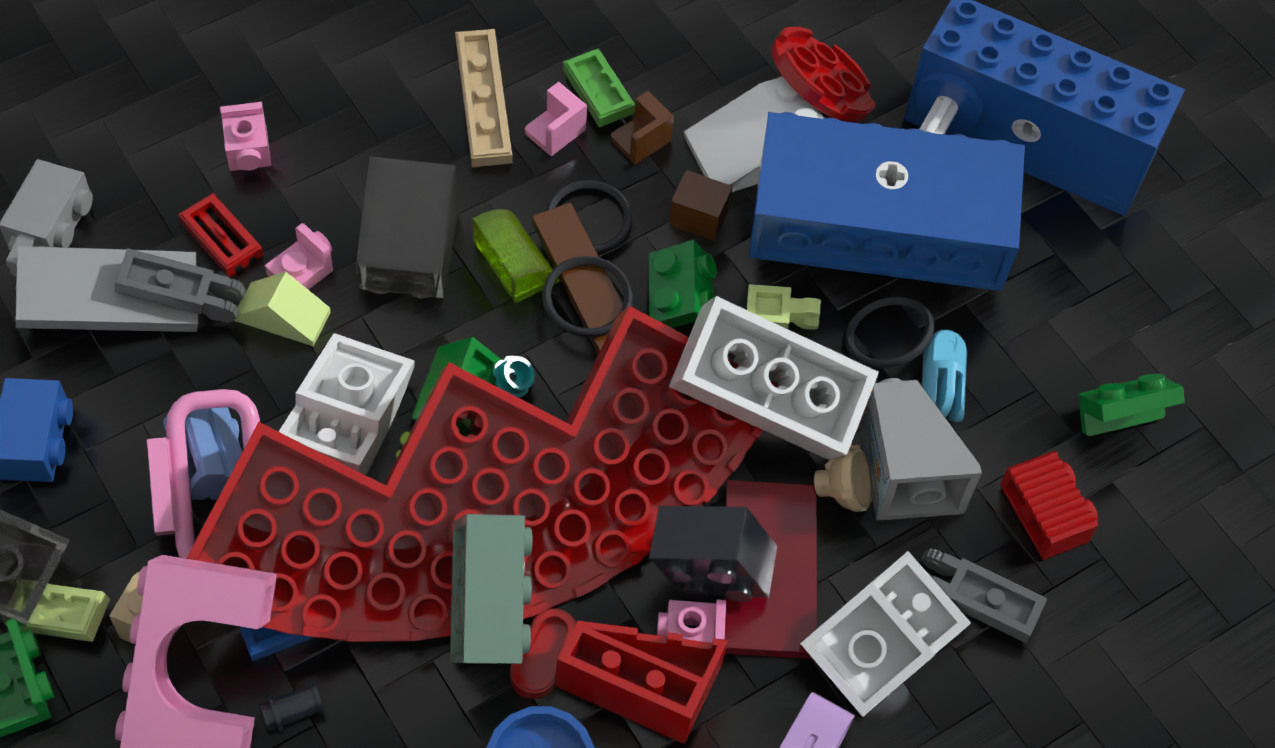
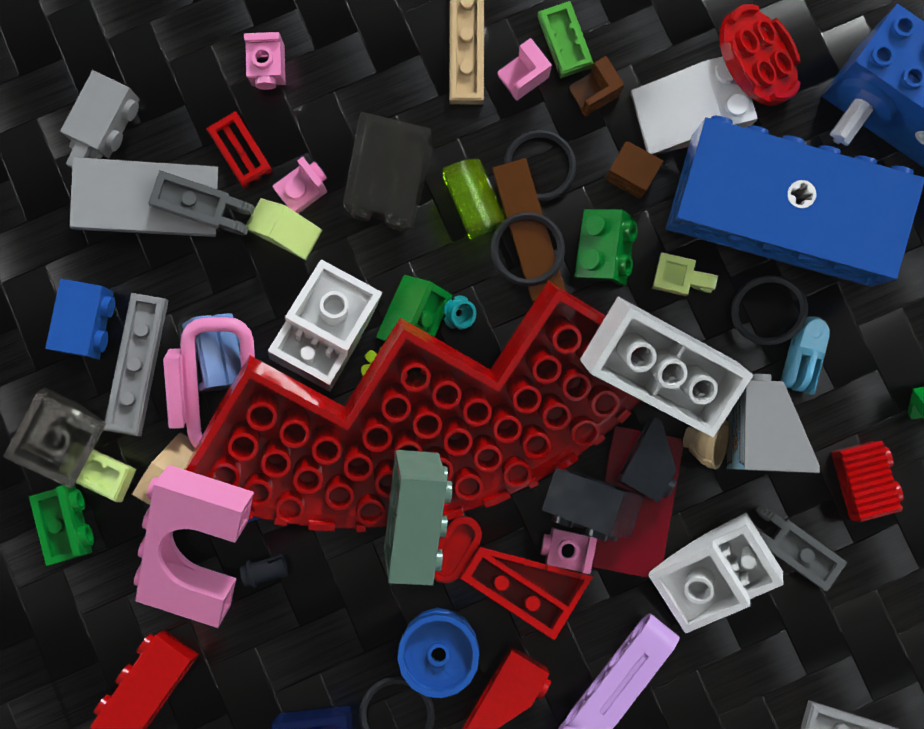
camera: 15 degrees right, 25 degrees up
none -> light grey tile [103,293,169,436]
none -> black slope [615,417,676,502]

